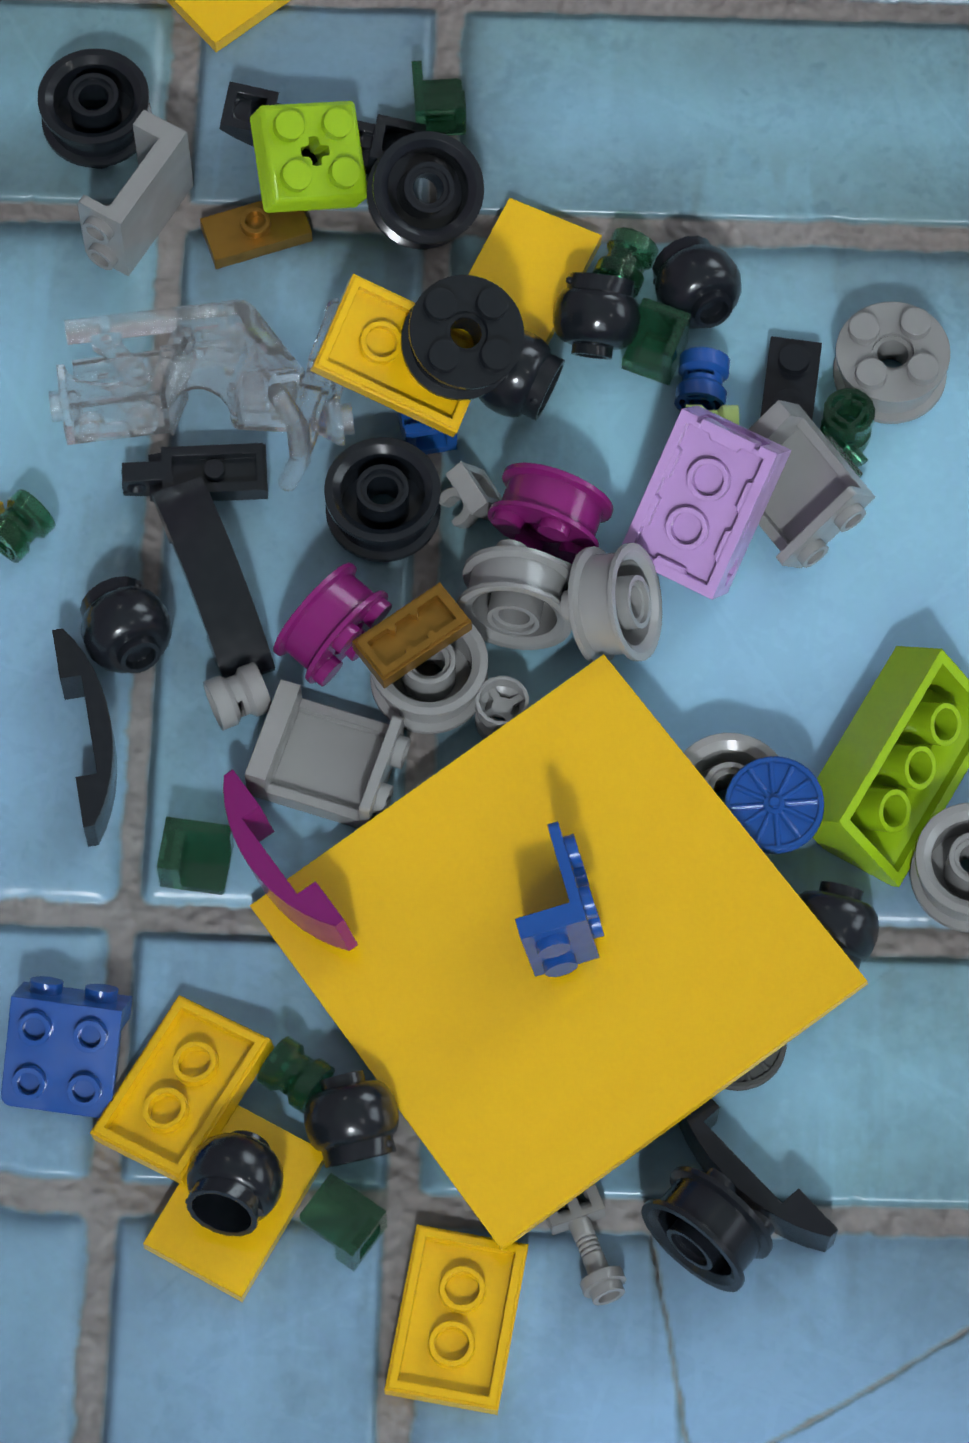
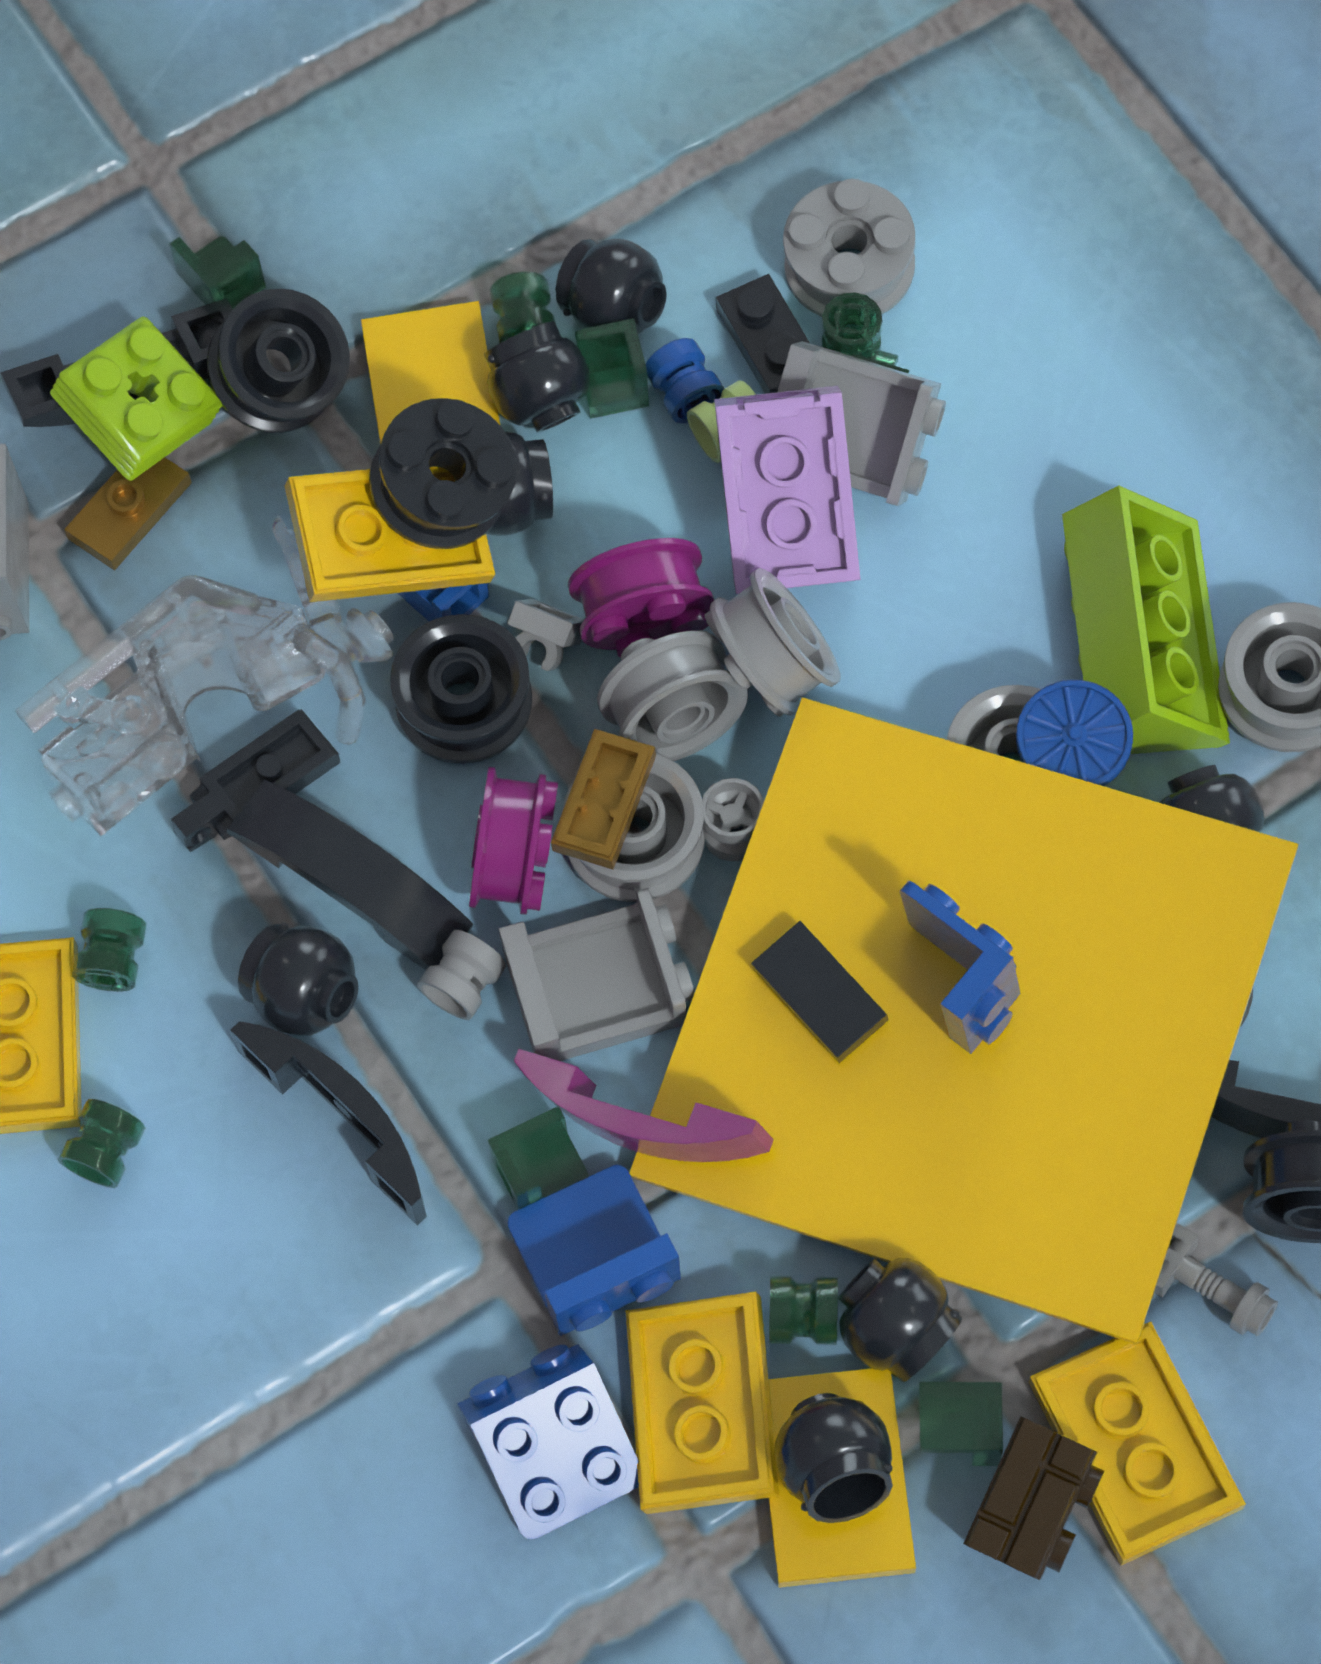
camera: 30 degrees left, 0 degrees up
none -> blue bracket [507,1165,681,1336]
none -> black tile [751,921,889,1063]
none -> dark brown brick [963,1416,1105,1580]

